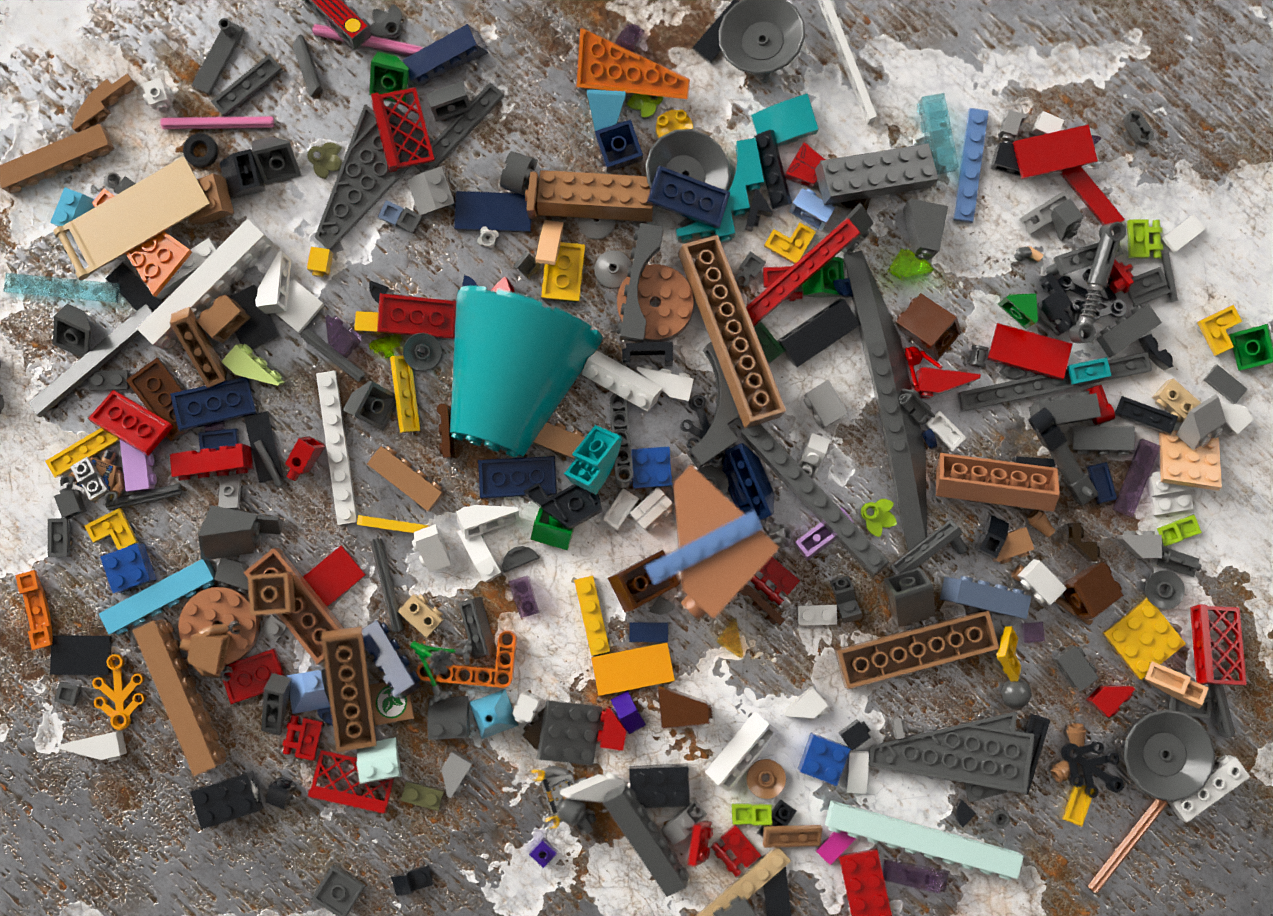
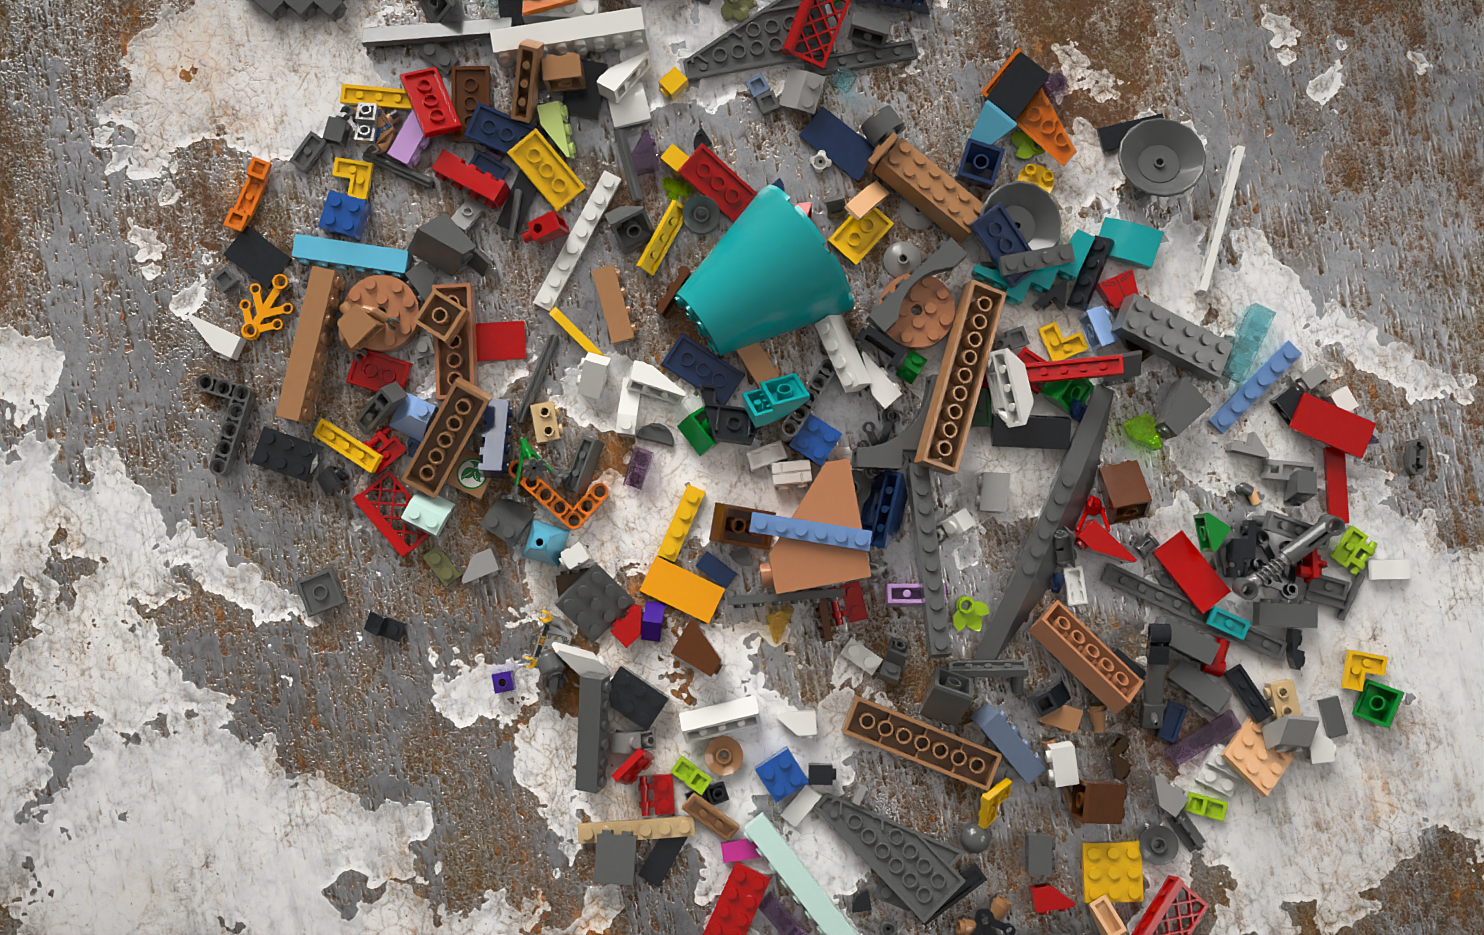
camera: 35 degrees right, 0 degrees up
clear purple tile [1022,621,1045,643] -> none
none -> dark grey beam [196,374,256,477]
none -> yellow plate [312,418,383,473]
none -> yellow tile [507,128,586,212]
none -> dark grey plate [727,588,846,608]
none -> clear light blue plate [831,65,858,93]
none -> green bracket [896,350,927,384]
none -> black tile [985,51,1051,122]
none -> white wedge [986,348,1034,428]
none -> dark grey plate [997,243,1075,276]
none -> light grey slope [1225,432,1270,459]

